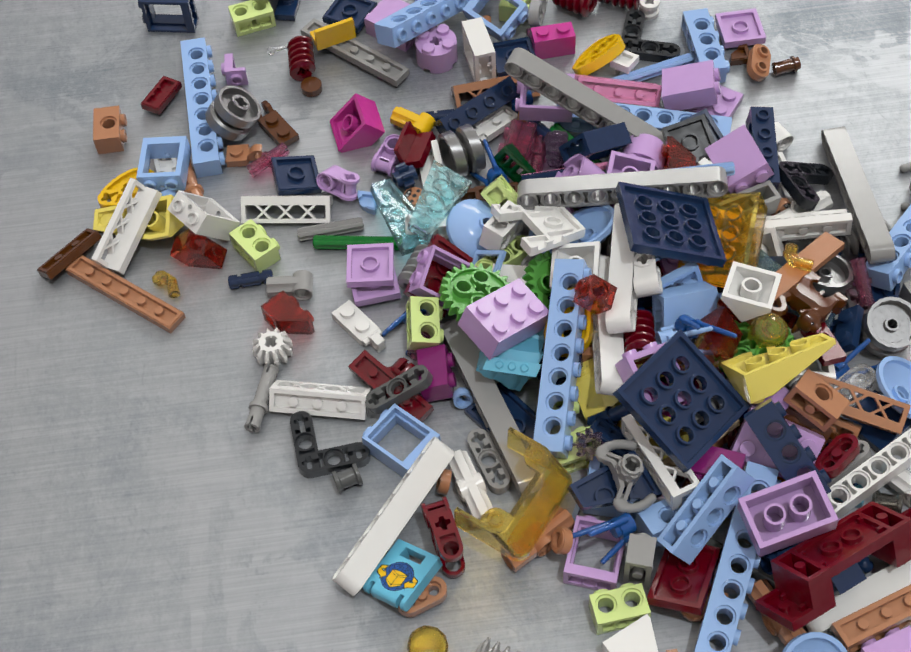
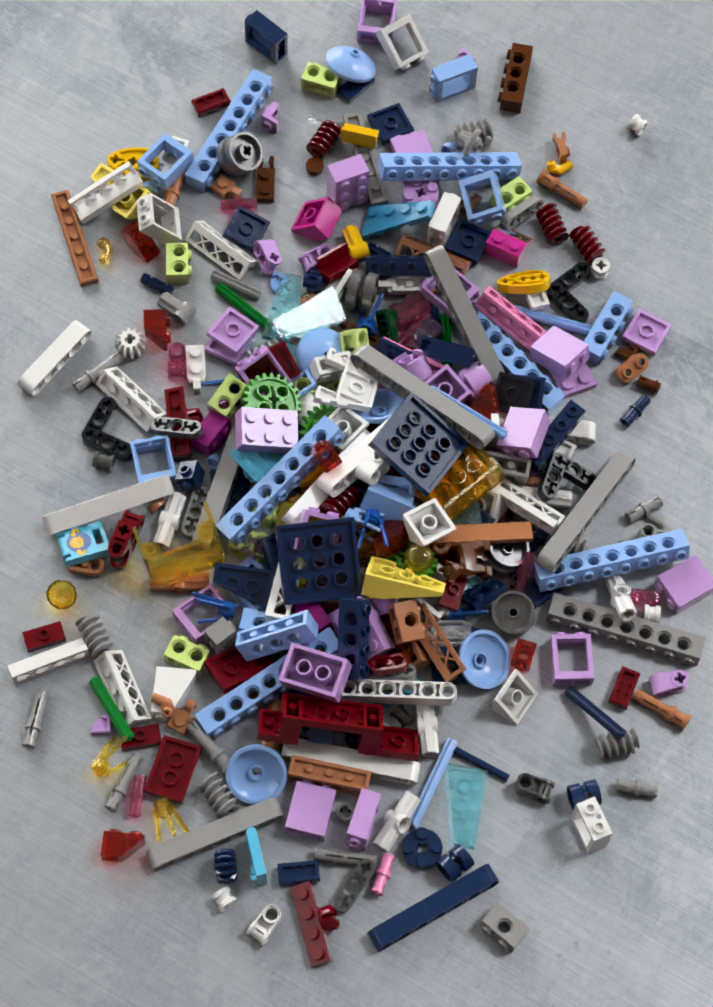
camera: 30 degrees right, 10 degrees up
reddish brown tile [37,228,102,280] -> none
nougat brick [93,105,127,154] -> none
nougat tile [551,527,573,555] -> none
light grey piece [595,439,657,513] -> none
clear yellow arm [783,243,814,272] -> none
none -> white beam [18,320,92,396]
none -> clear pink piece [168,342,187,379]
none -> dark blue brick [175,460,205,492]
none -> lavender brick [326,154,370,211]
none -> dark azure wing [361,200,435,241]
none -> dark blue axle [620,395,651,427]
none -> light grey pin [625,495,663,524]

